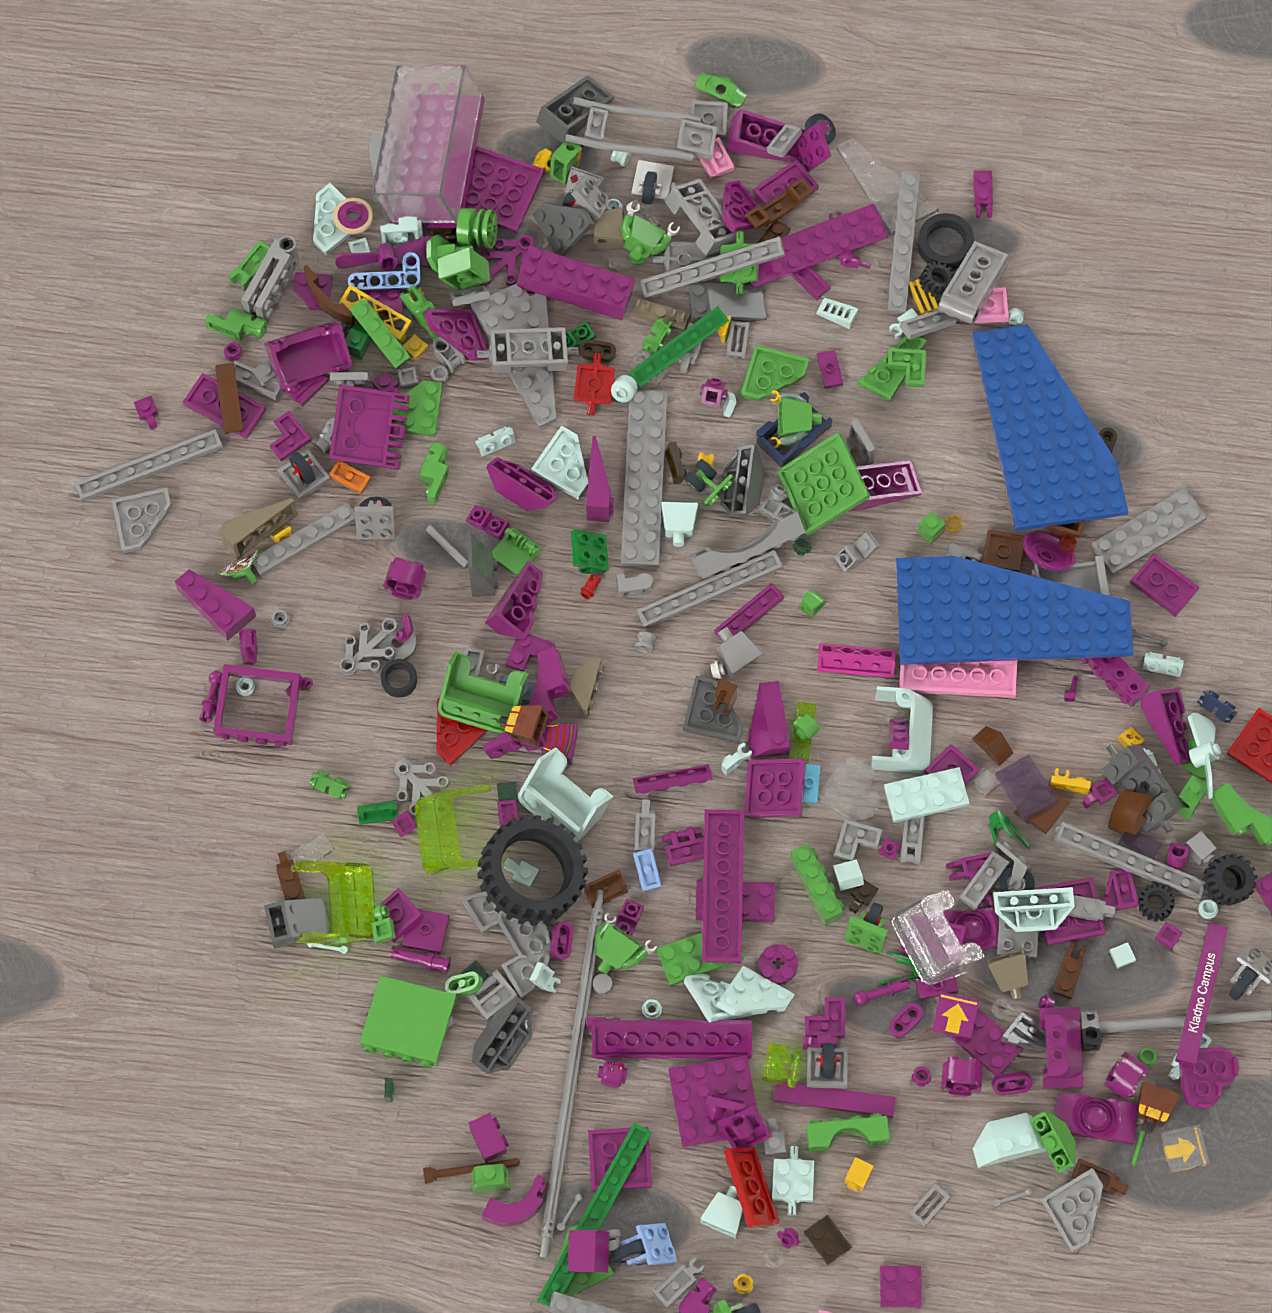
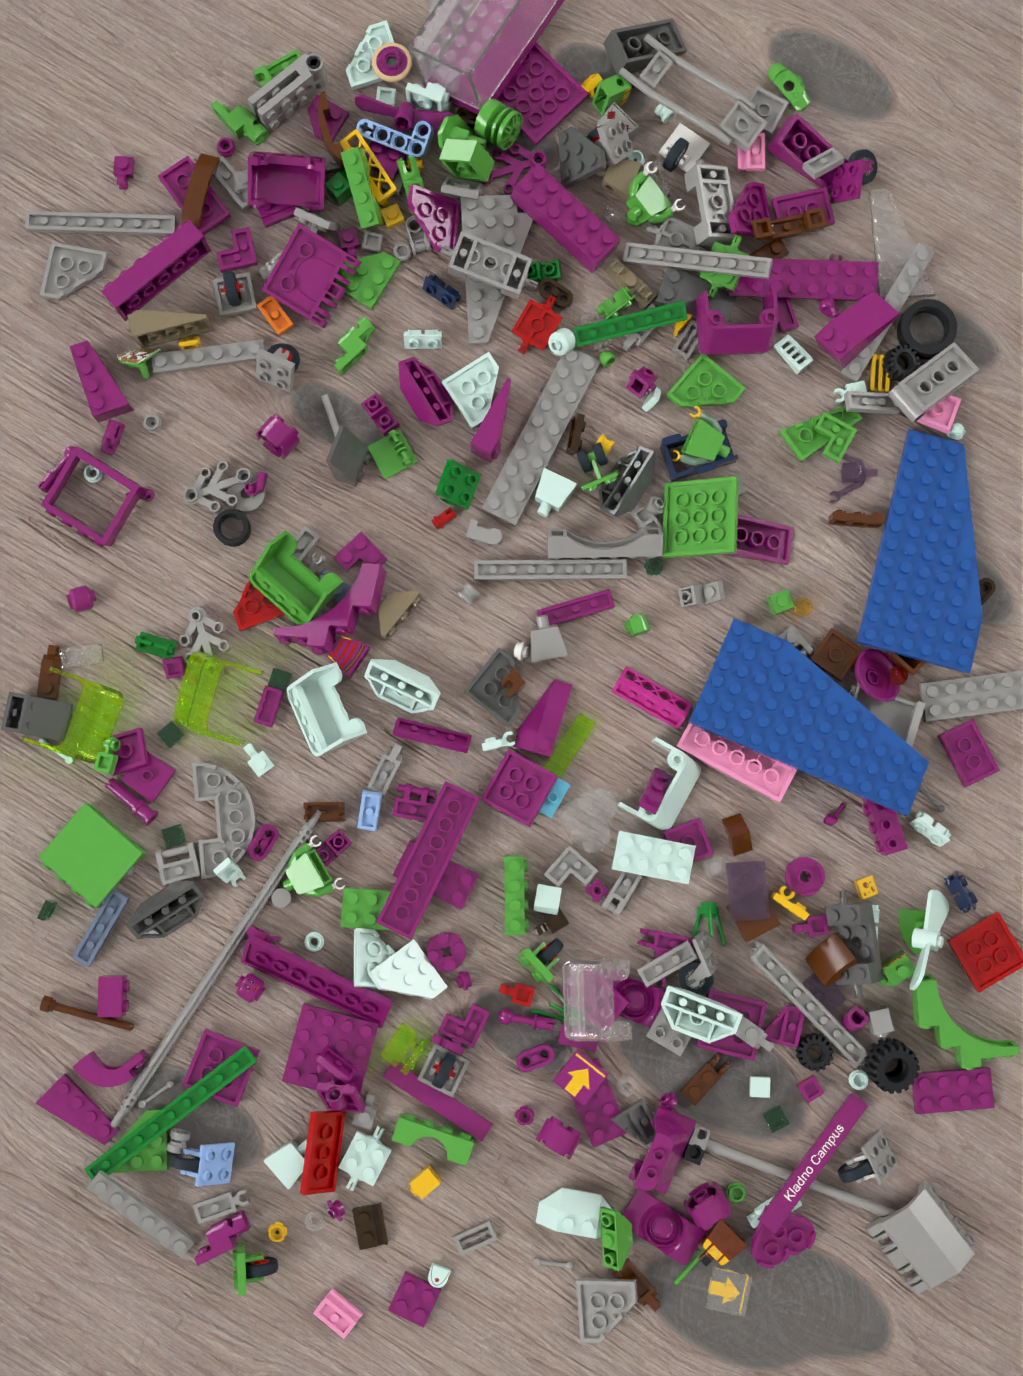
camera: 20 degrees right, 15 degrees up
bright green hinge [309,770,351,799] -> none
bright green plate [445,972,483,997] -> none
bright green torso [471,1164,511,1194] -> none
black tyre [477,815,588,926] -> none
magenta wedge [485,561,543,639] -> none
copper torso [499,705,549,747] -> none
magenta slope [568,1230,609,1273] -> none
bright green plate [793,714,820,740] -> none
magenta plate [817,350,843,389] -> none
light grey plate [849,418,875,465] -> none
magenta hinge [973,171,993,218] -> none
dark tan torso [987,949,1029,1000] -> none
magenta plate [991,1071,1033,1095] -> none
magenta wedge [1139,688,1190,765] -> none
none -> magenta wing [36,1074,120,1145]
none -> magenta head [66,585,97,613]
none -> sand blue plate [72,889,130,967]
none -> magenta brick [101,220,211,321]
none -> clear green tile [157,721,185,748]
none -> light aqua wedge [364,659,441,714]
none -> dark blue hinge [422,274,461,310]
none -> light aqua tile [428,1262,451,1288]
none -> magenta plate [456,971,472,991]
none -> red plate [499,982,535,1007]
none -> bright green hinge [599,351,616,368]
none -> magenta windscreen [694,289,779,356]
none -> clear green tile [762,1105,790,1133]
none -> magenta plate [785,857,825,896]
none -> magenta slope [814,290,900,369]
none -> reddish brown hinge [828,510,886,528]
none -> clear purple piece [829,453,878,504]

